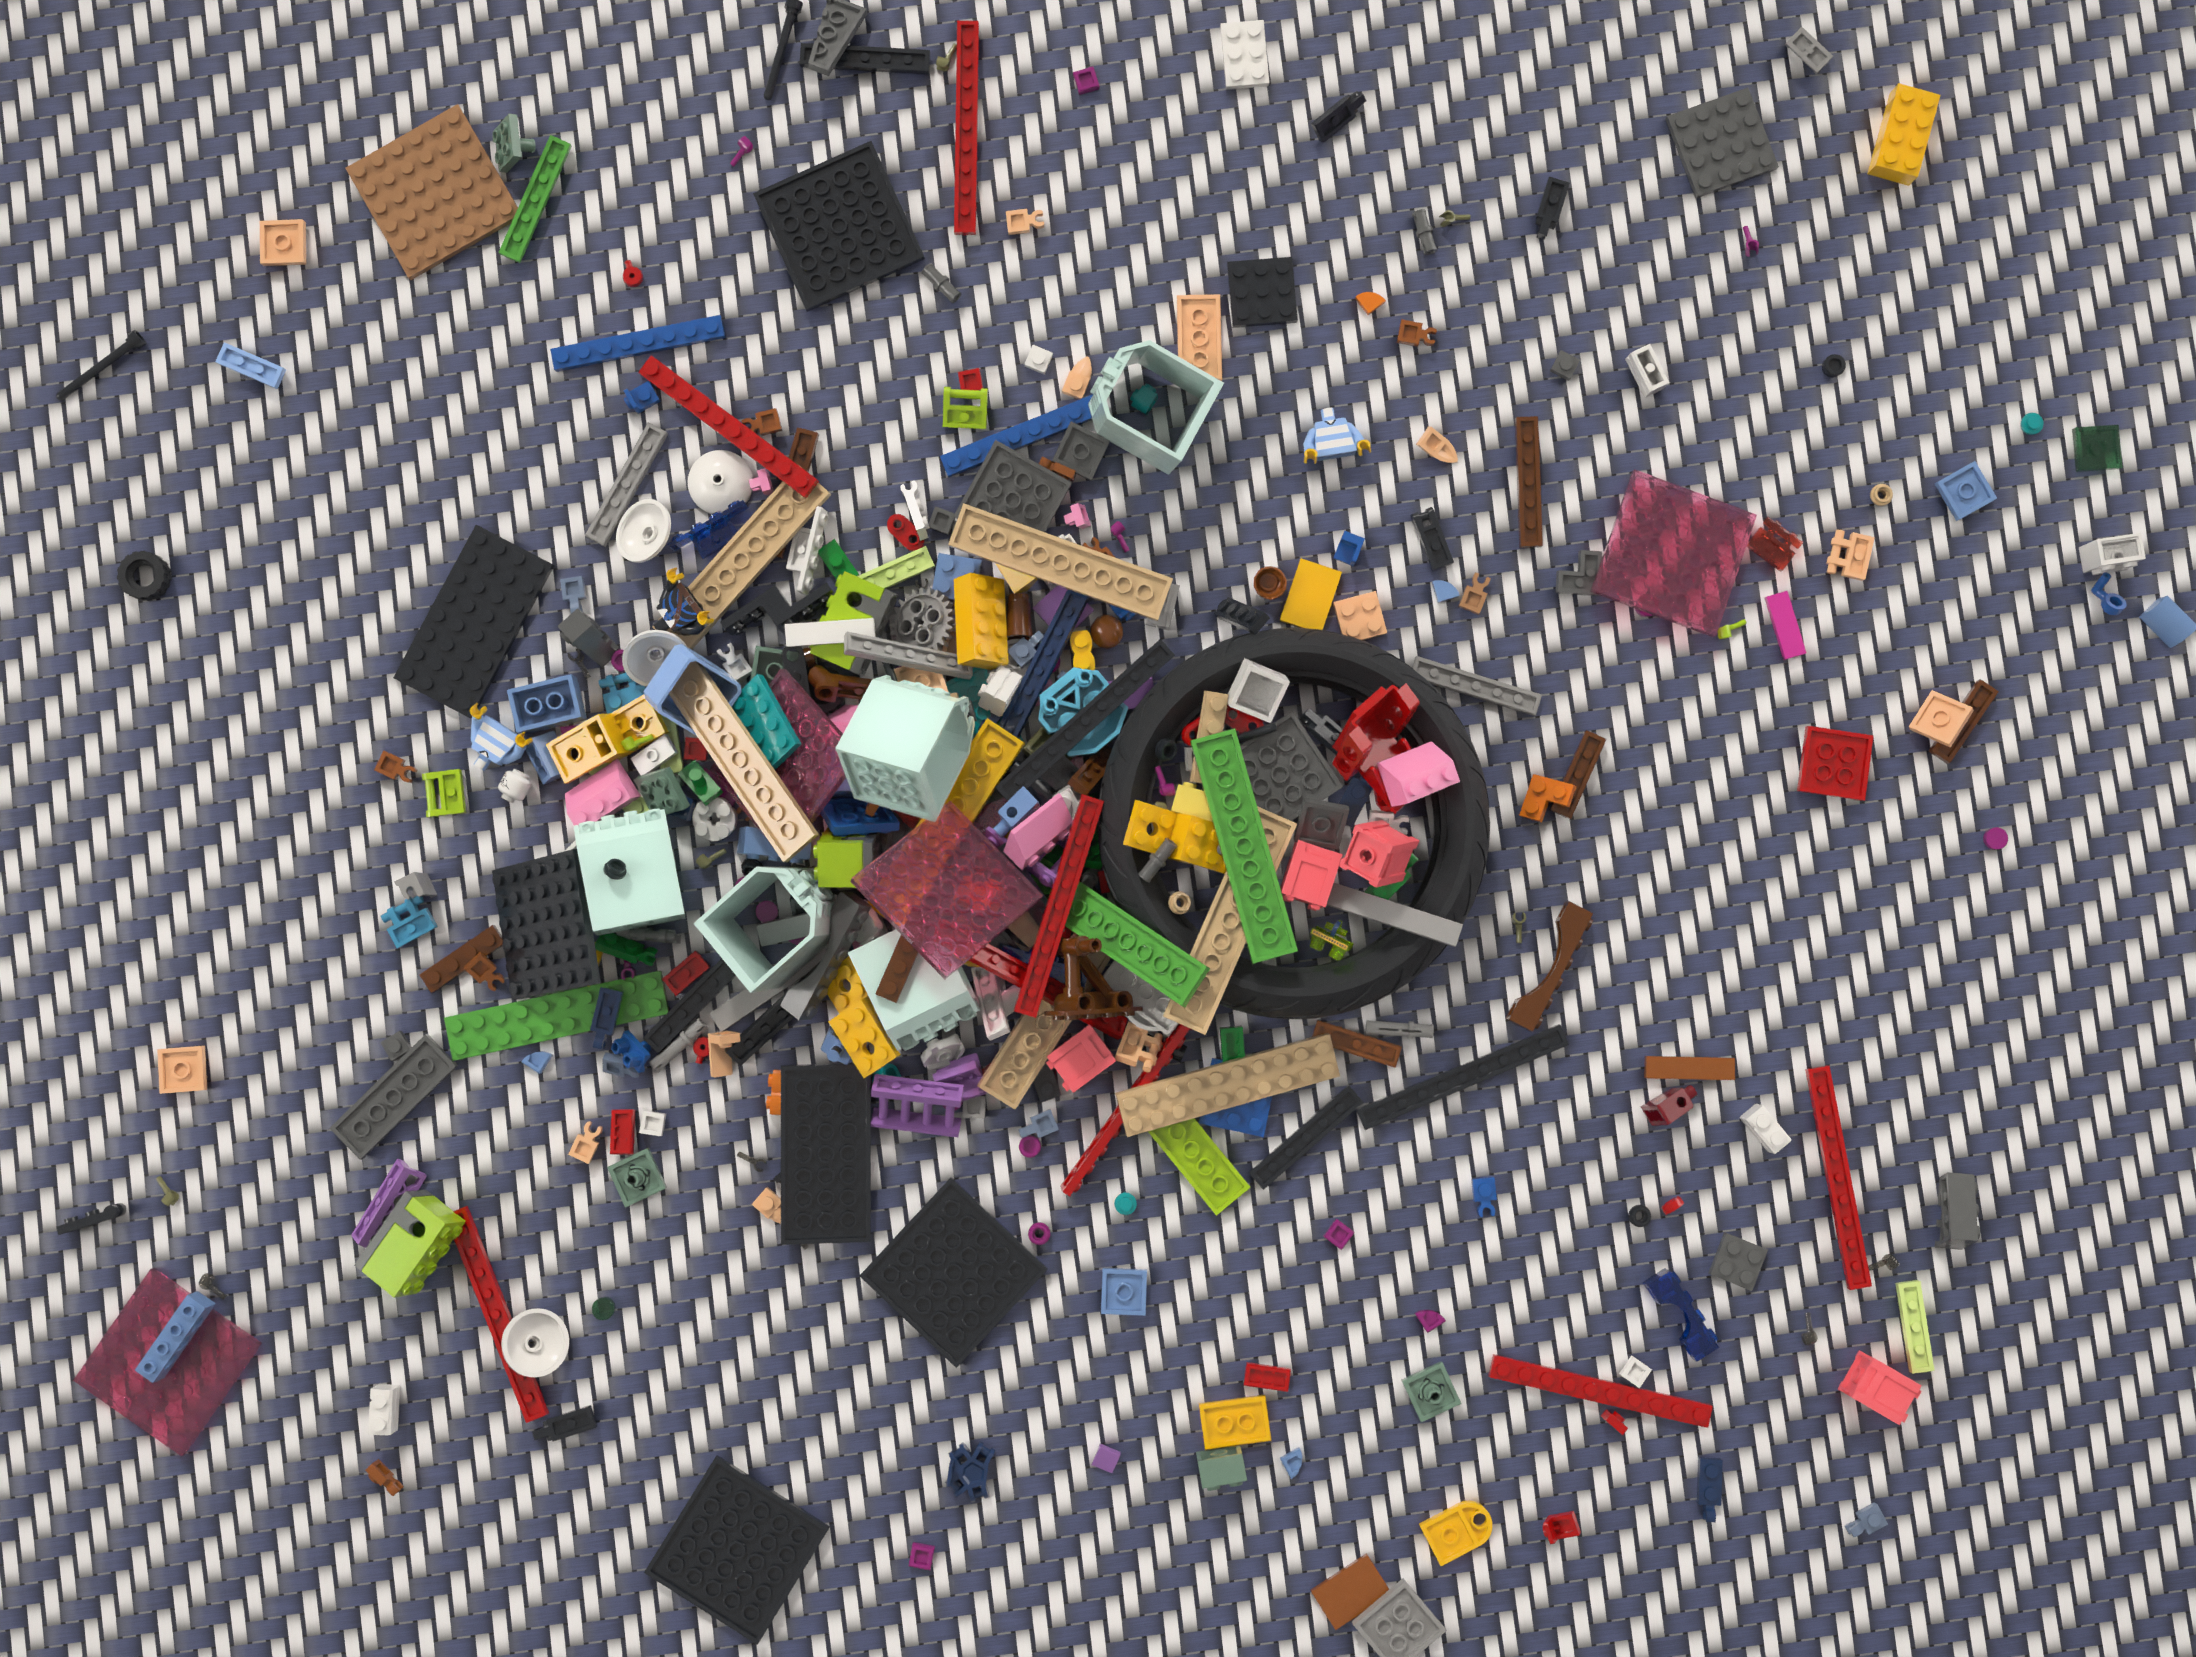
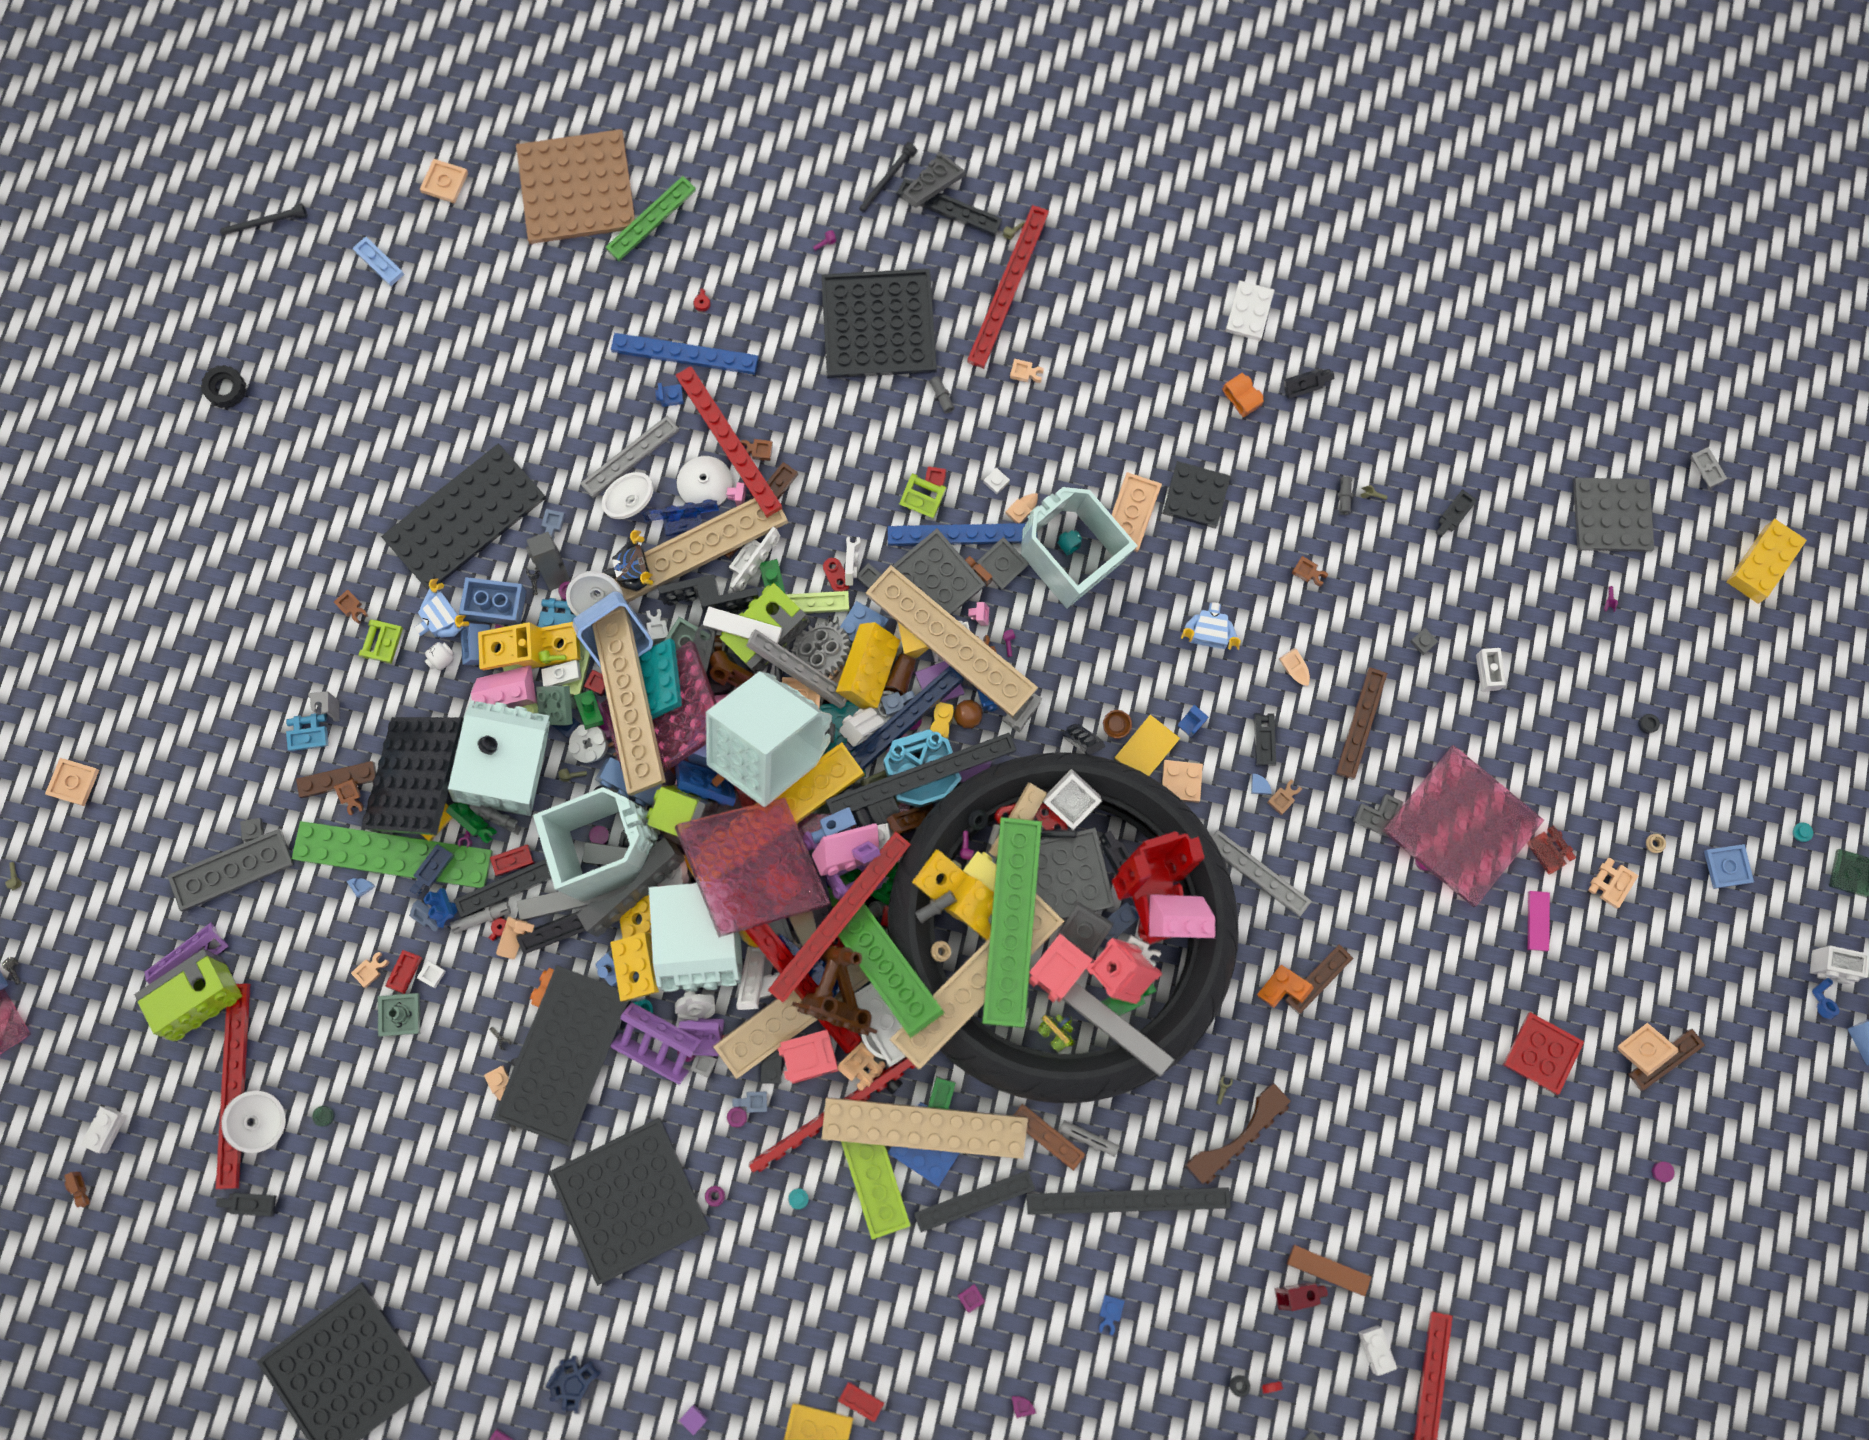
camera: 15 degrees right, 10 degrees down
sand green plate [492,114,536,173] -> none
reddish brown plate [875,910,933,1003] -> none
magenta tile [1073,66,1100,95] -> none
medium blue plate [1101,1268,1147,1316] -> none
orange tile [1355,292,1386,315] -> none
lime hand [1717,619,1747,639] -> none
none -> medium lavender plate [852,841,881,864]
none -> orange brick [1222,373,1264,417]

